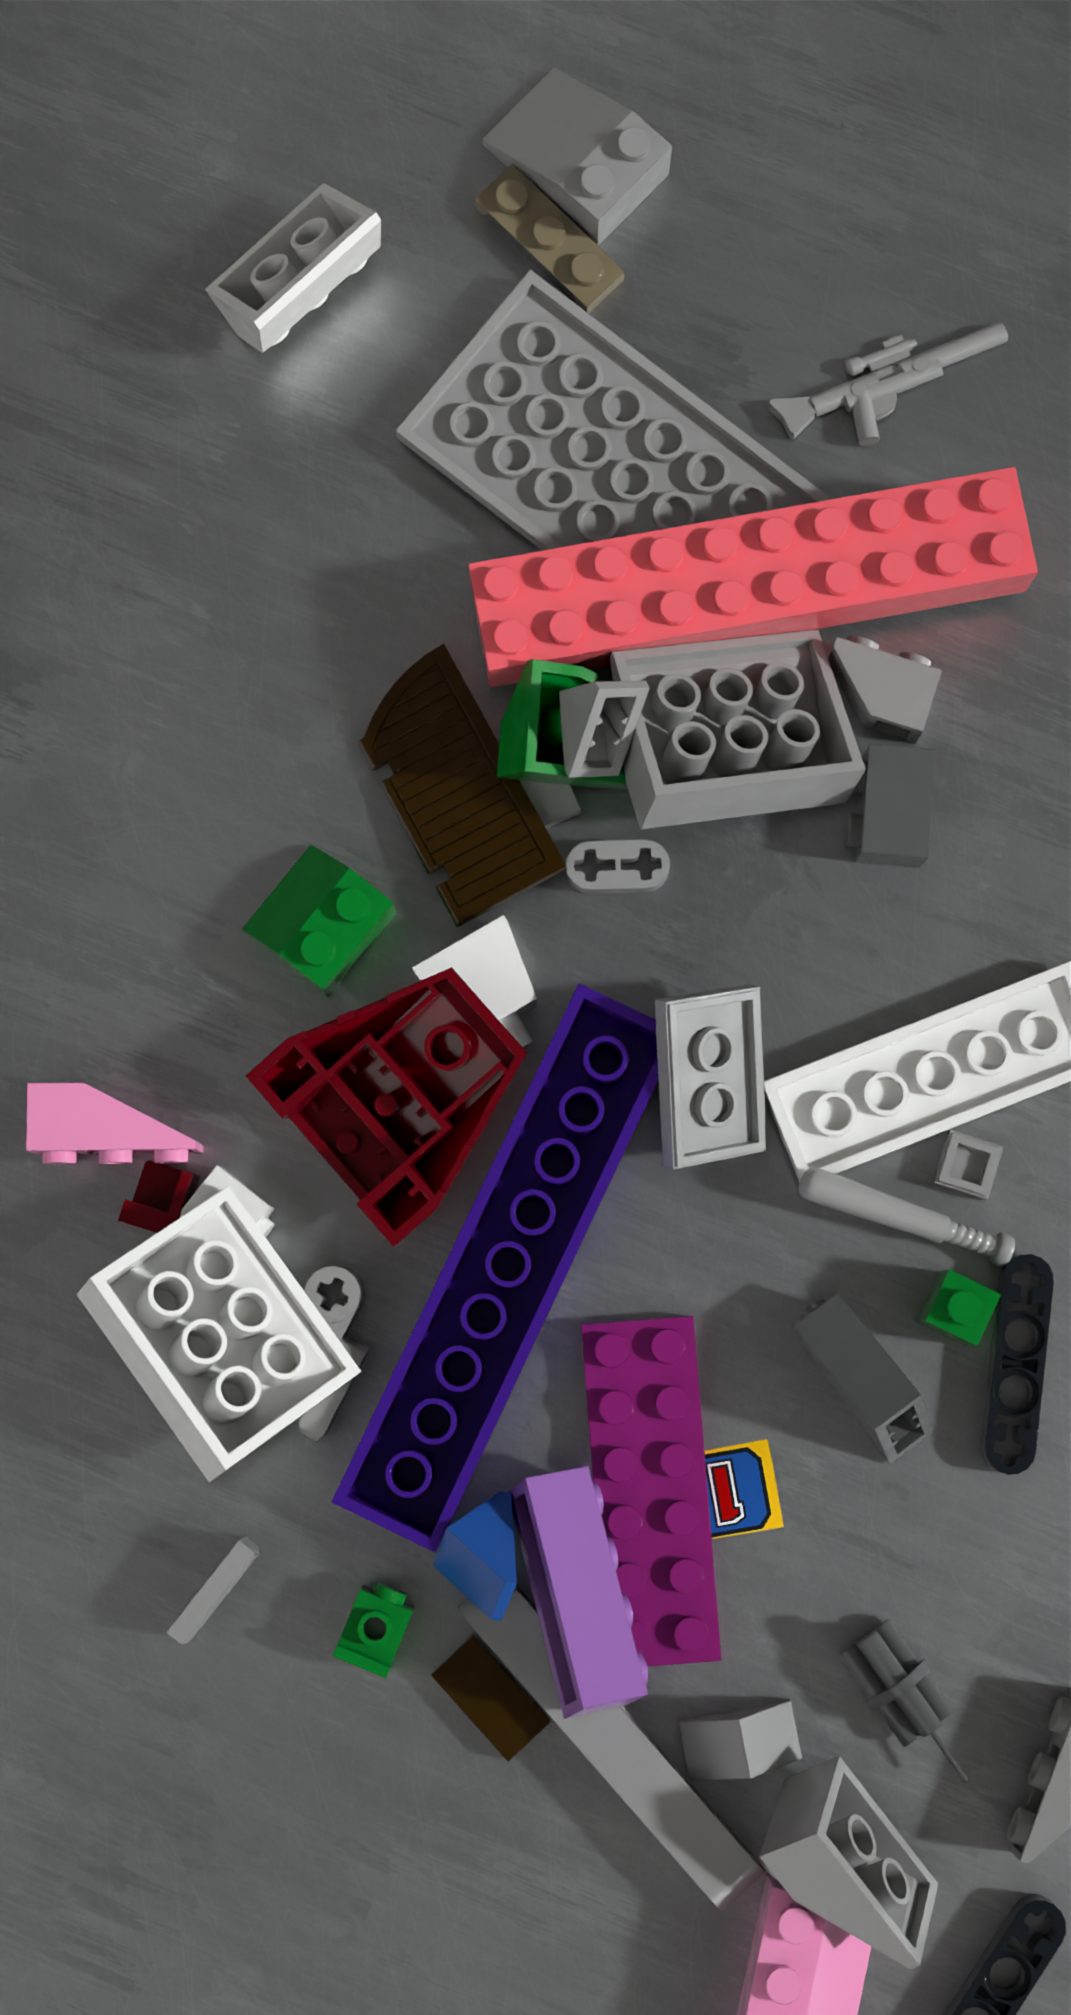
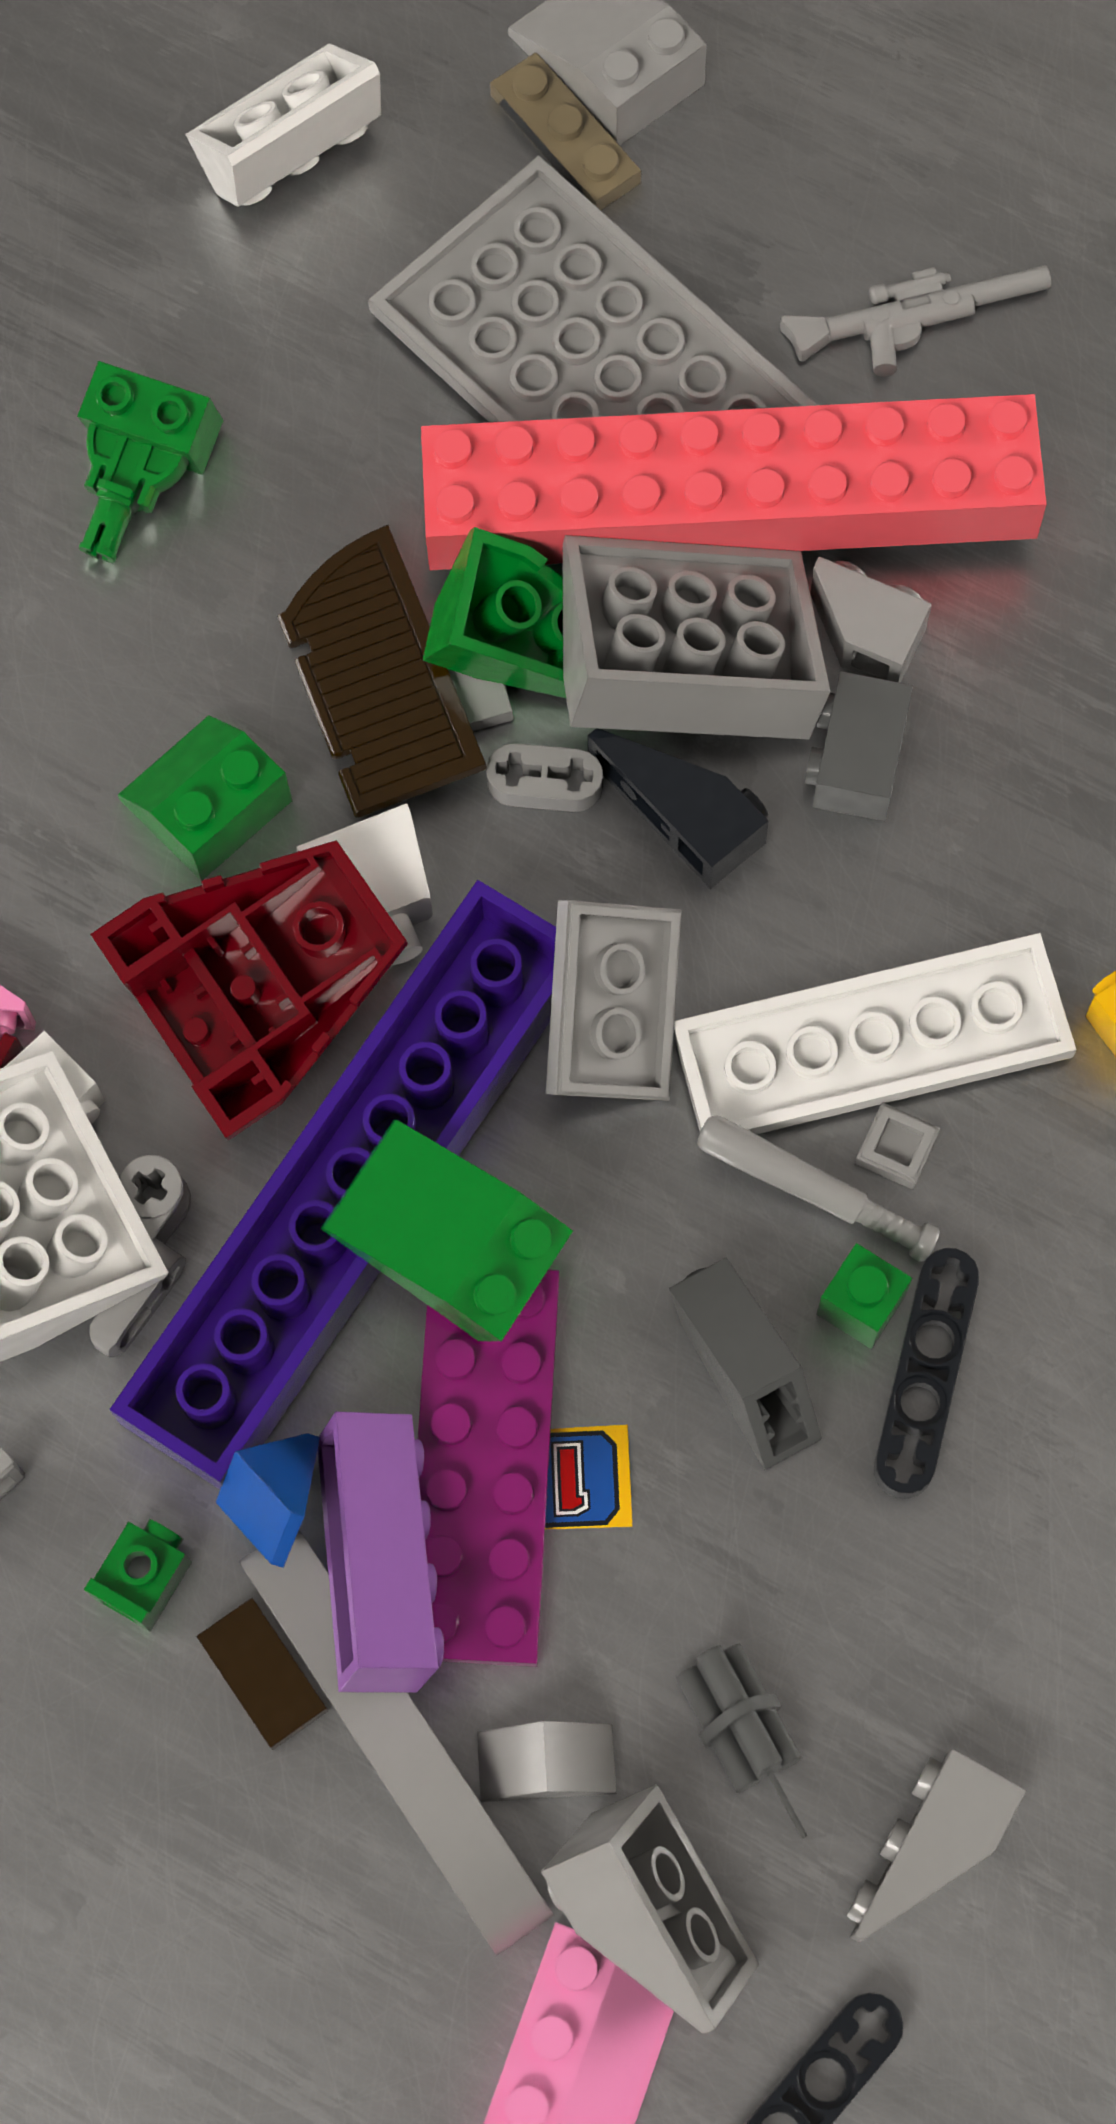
camera: 10 degrees right, 10 degrees down
light grey slope [559,680,650,778] -> none
none -> green brick [77,361,224,563]
none -> green slope [321,1120,573,1341]
none -> black slope [588,728,769,889]

